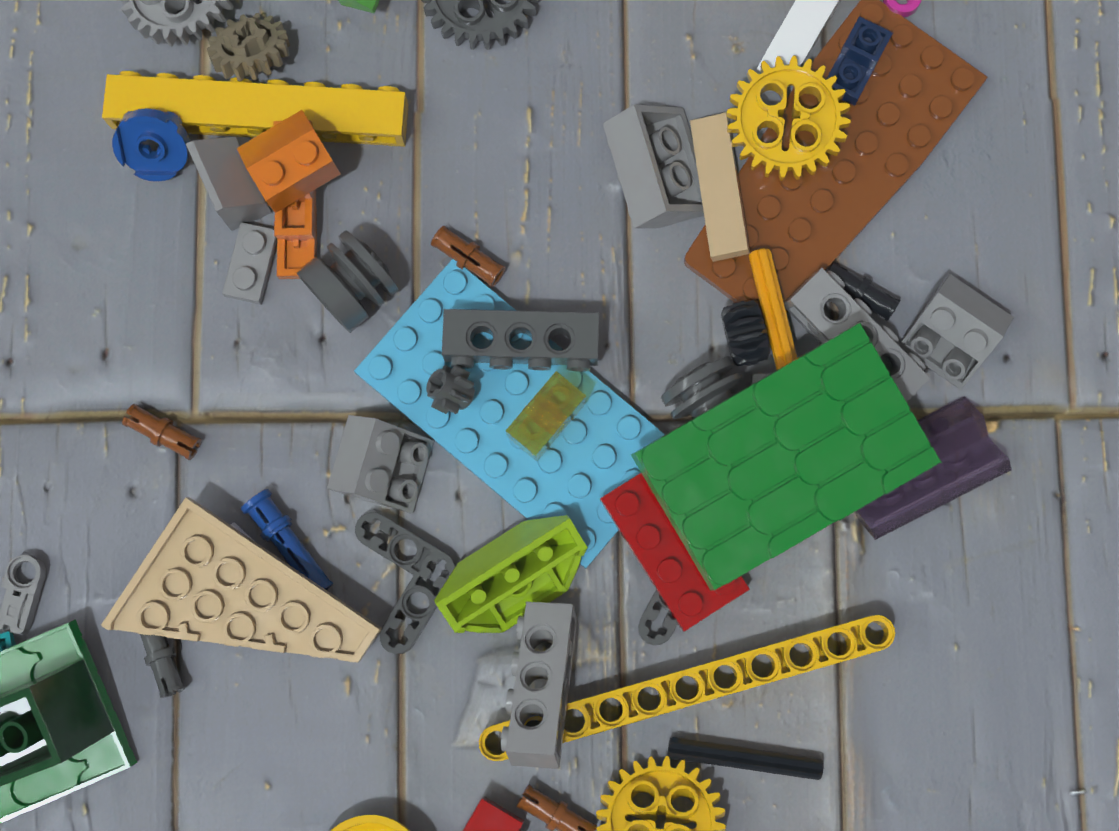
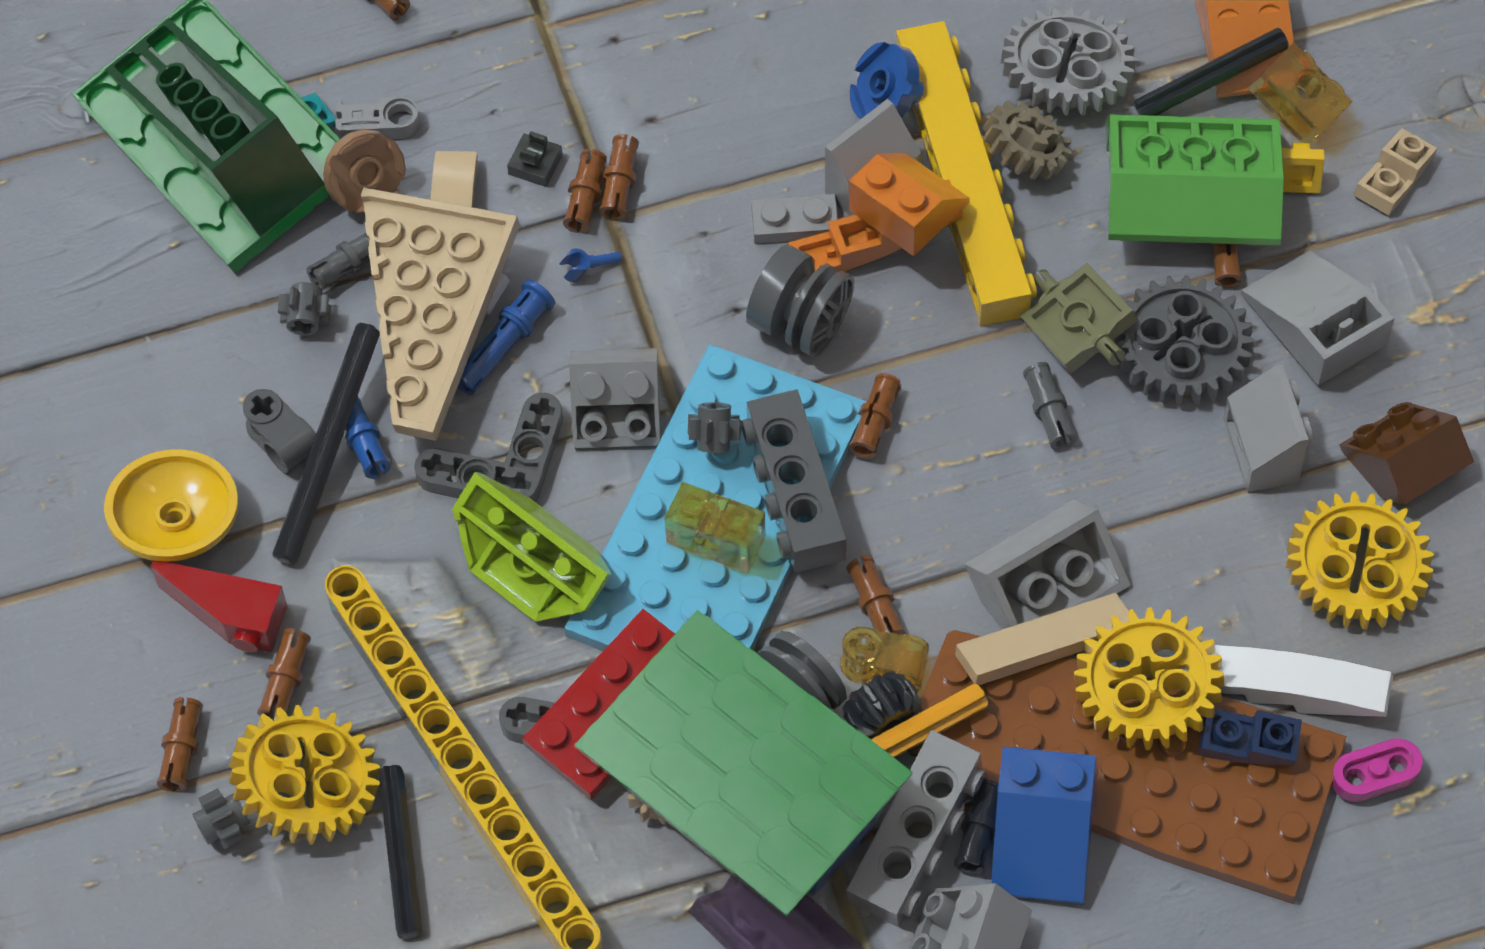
camera: 70 degrees right, 20 degrees down
light grey brick [501,602,577,769] -> none
none -> dark grey piece [243,389,316,473]
none -> black axle [272,322,380,565]
none -> dark grey gear [277,282,331,336]
none -> medium nougat tile [323,129,406,214]
none -> blue pin [345,396,391,479]
none -> tan slope [430,151,478,208]
none -> pearl dark grey tile [507,131,563,187]
none -> blue hand [559,248,622,282]
none -> dark orange pin [599,134,639,220]
none -> clear yellow piece [840,626,929,691]
none -> dark orange pin [846,555,906,646]
none -> blue slope [991,746,1099,905]
none -> olive plate [1020,263,1139,374]
none -> dark grey pin [1023,362,1077,450]

